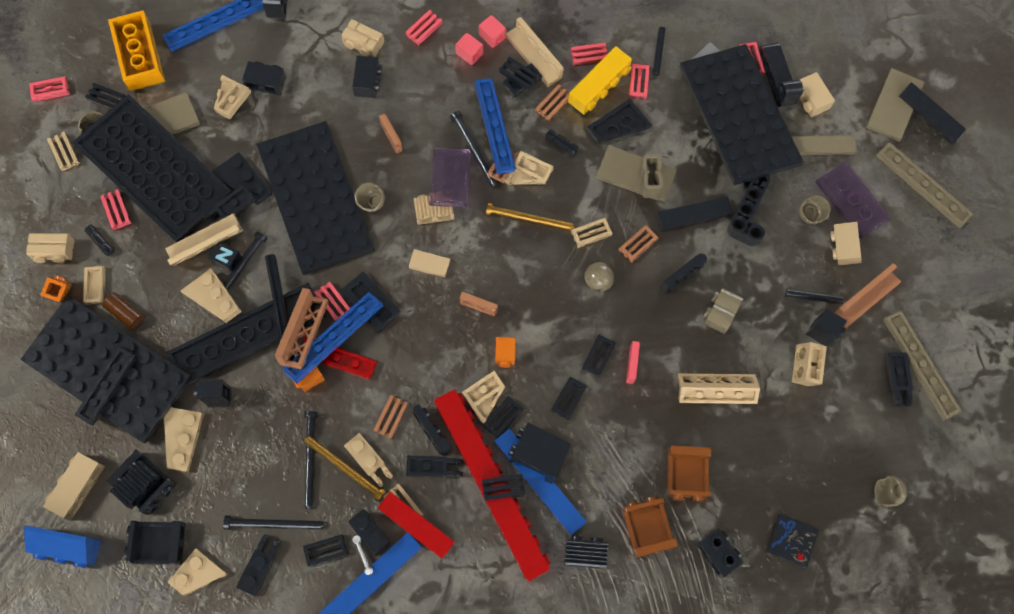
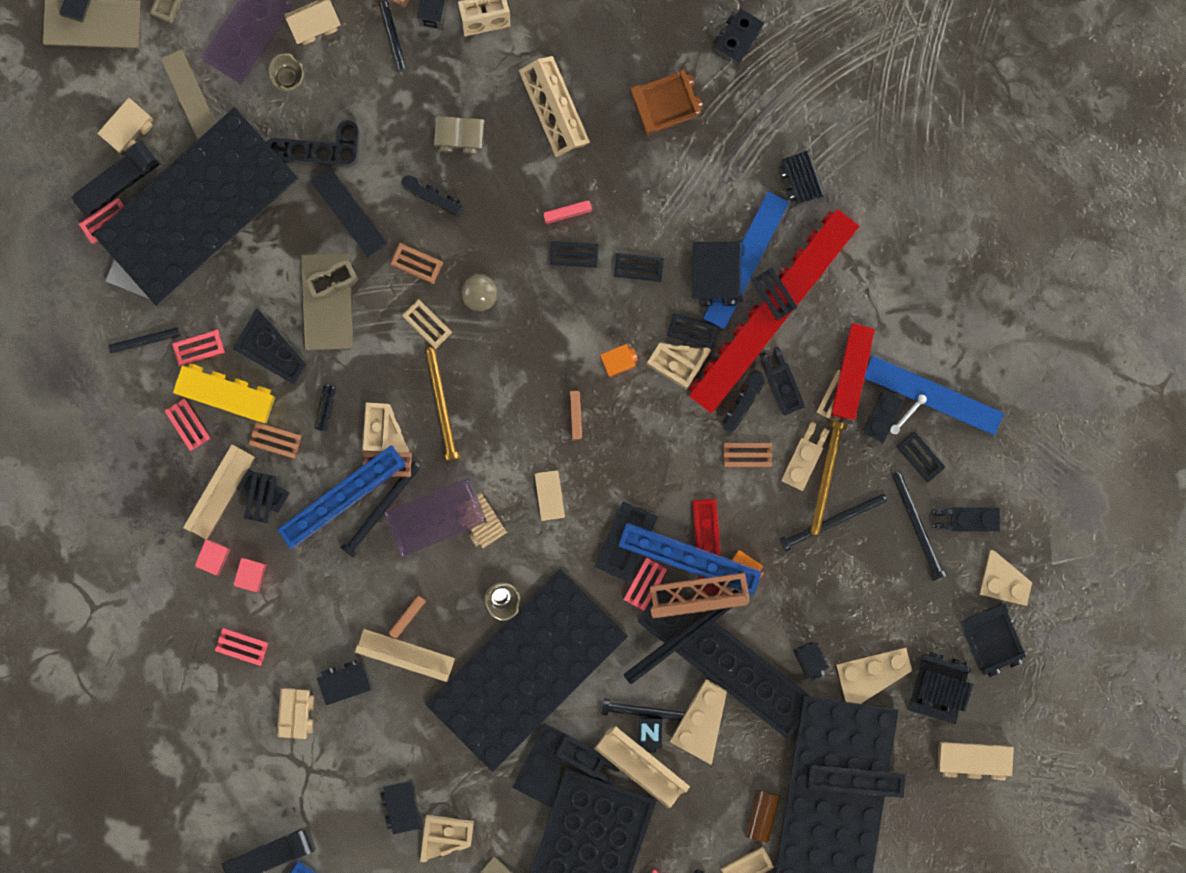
camera: 110 degrees left, 15 degrees up
blue slope [24,525,101,568] -> none
dark orange panel [622,496,678,558] -> none
none -> tan fence [355,629,455,682]

